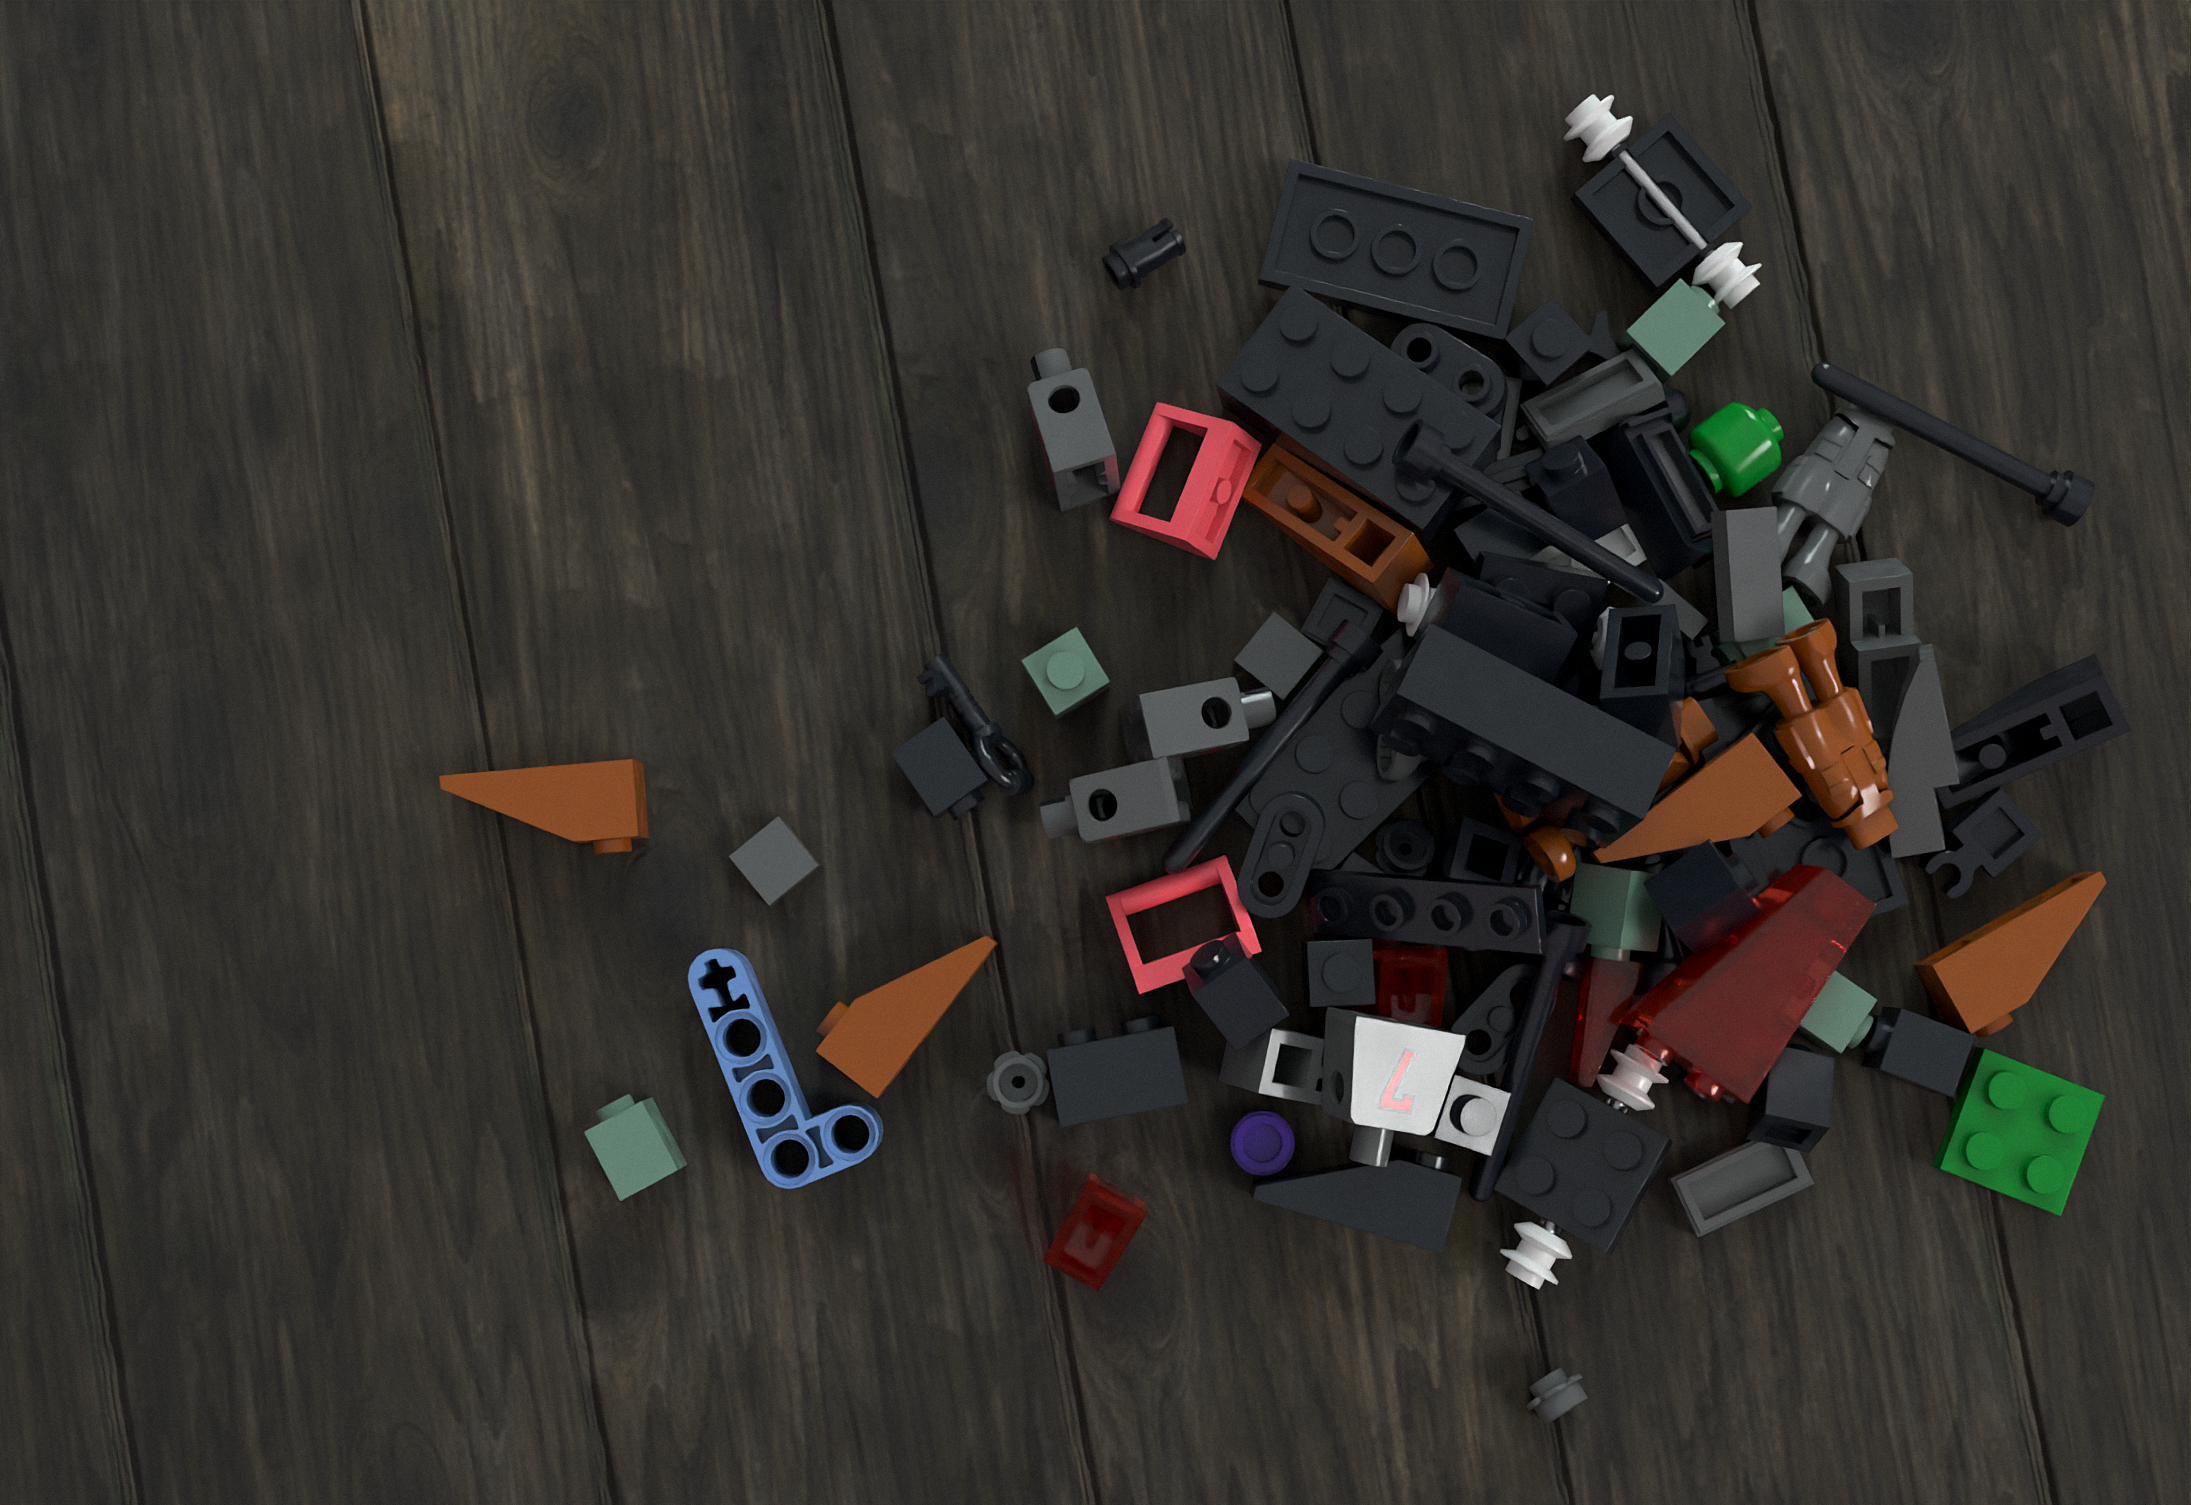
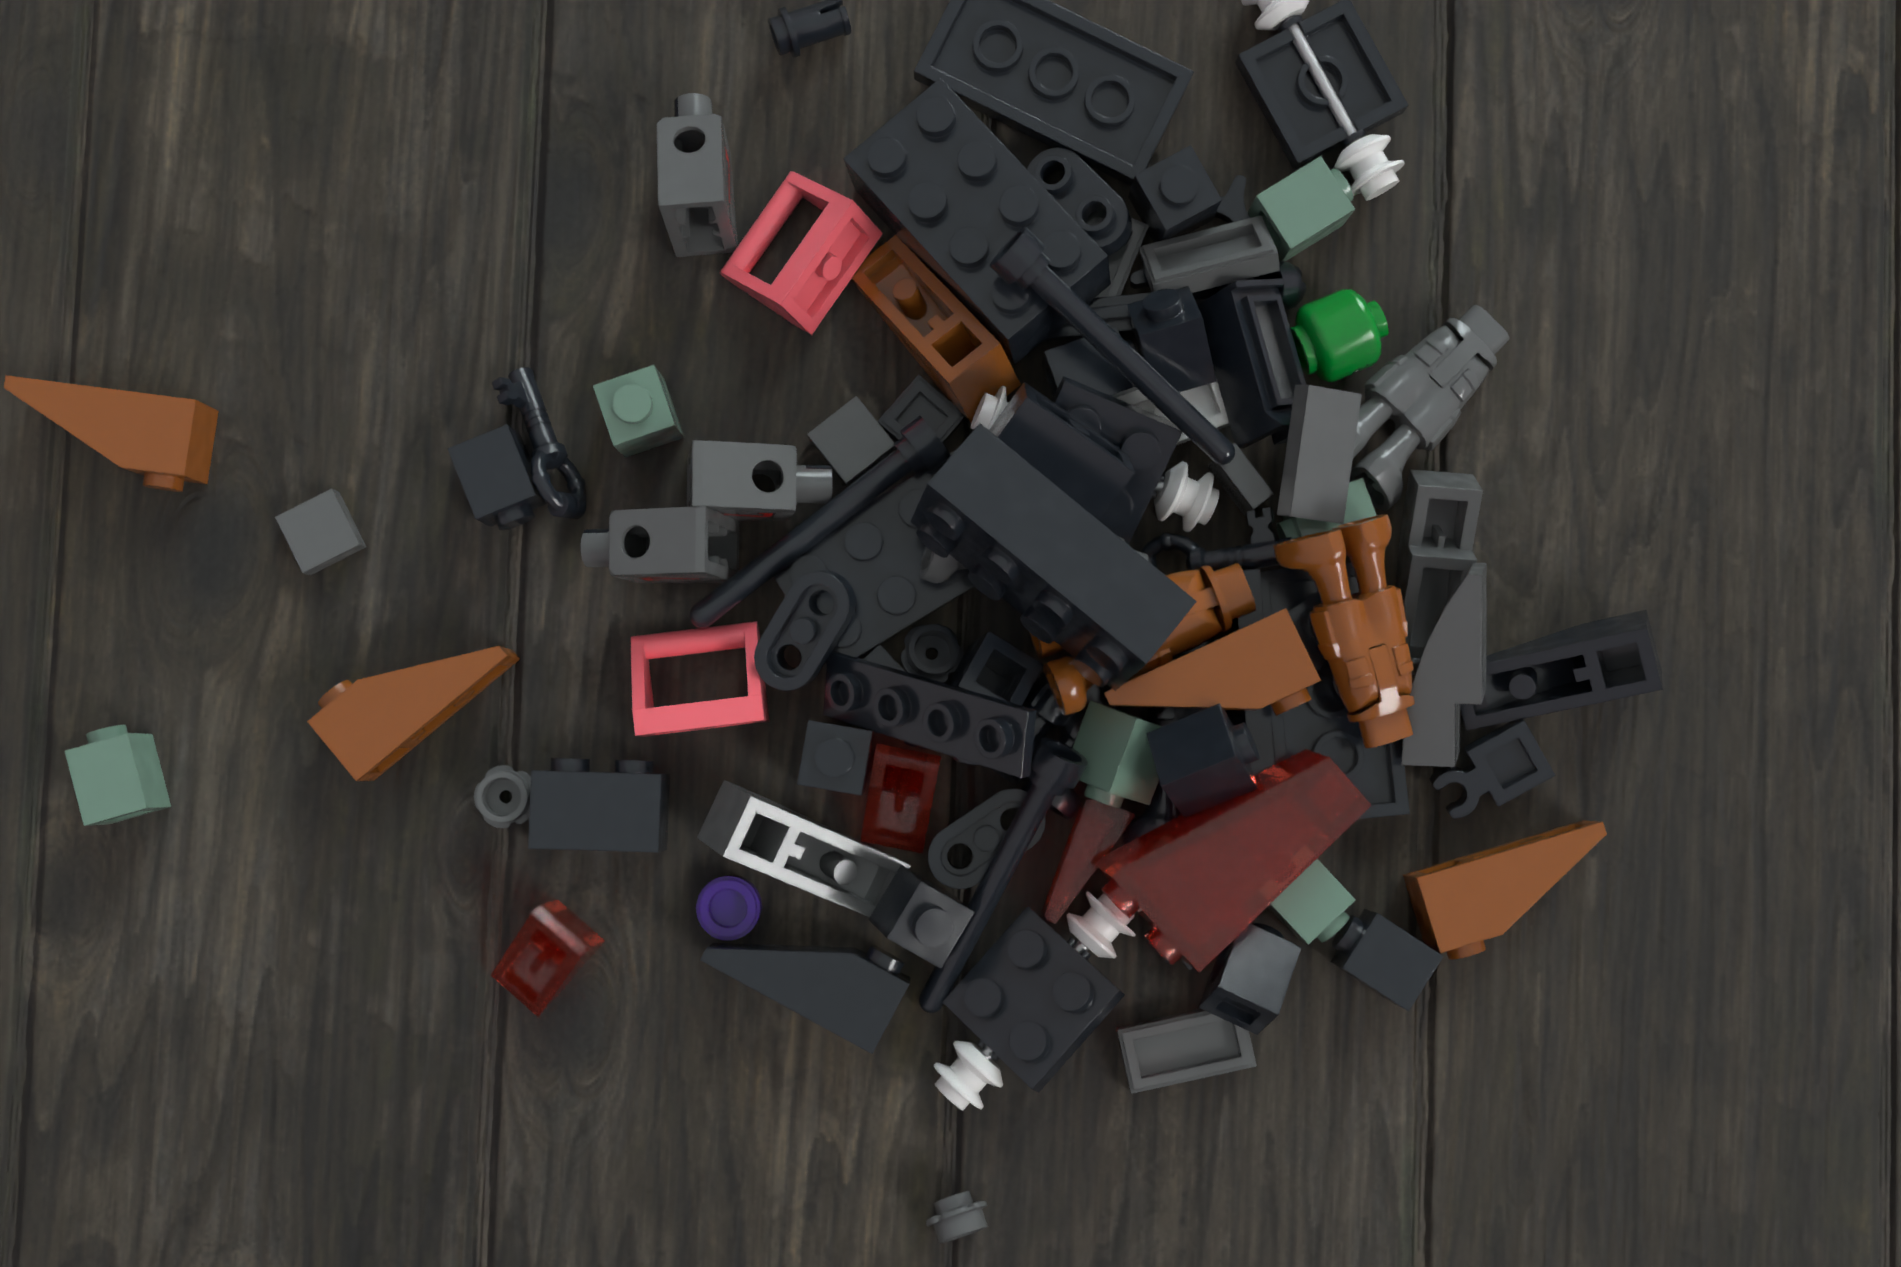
camera: 10 degrees right, 0 degrees up
medium blue beam [688,948,884,1189] -> none
black brick [1182,931,1290,1052] -> none
torso [1321,1006,1466,1167] -> none
black brick [1599,604,1686,752] -> none
black piece [1811,362,2095,527] -> none
green plate [1932,1047,2105,1216] -> none

